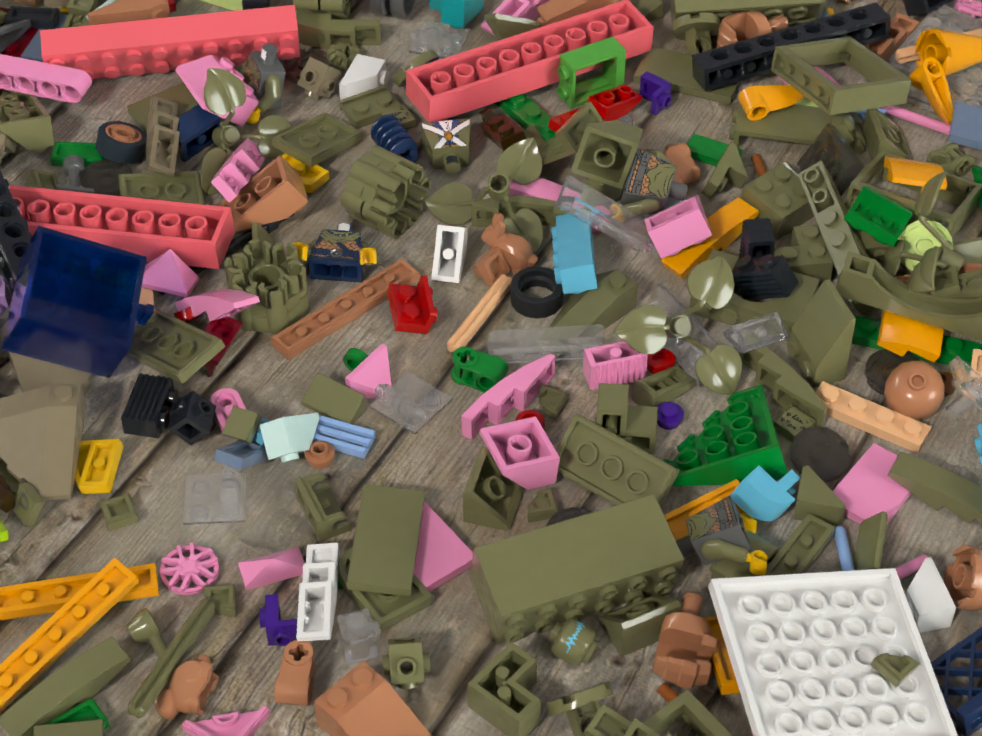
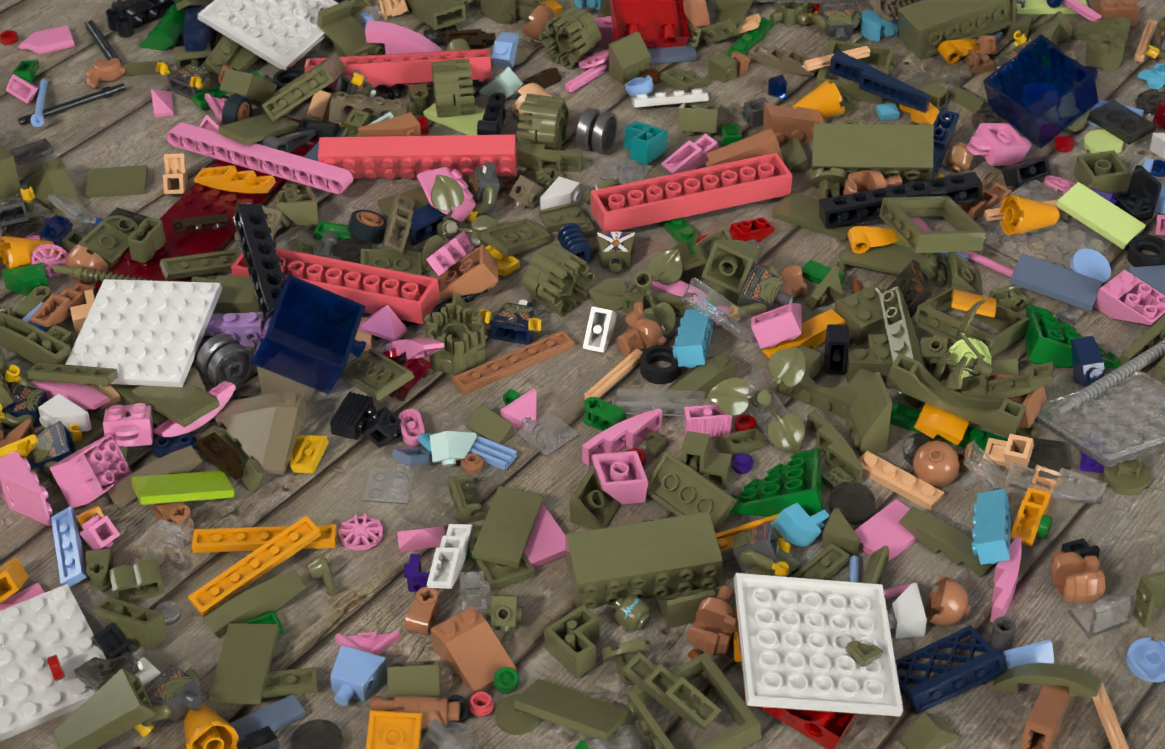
camera: 10 degrees right, 5 degrees down
olive tile [99,493,139,531] -> none
olive axle [128,599,216,718] -> none
nougat animal [141,654,219,720] -> none
olive tile [203,584,236,617] -> none
olive tile [222,406,263,444] -> none
red bracket [387,275,438,334] -> none
dark brown hinge [479,108,526,151] -> none
olive slope [484,13,540,41] -> none
olive tile [528,488,559,523] -> none
bright green window [557,36,626,109] -> none
dark purple bracket [640,71,672,115] -> none
clear slope [723,312,789,354] -> none
black brick [732,254,799,300] -> none
green bracket [843,186,913,247] -> none
light orange piece [909,57,953,126] -> none

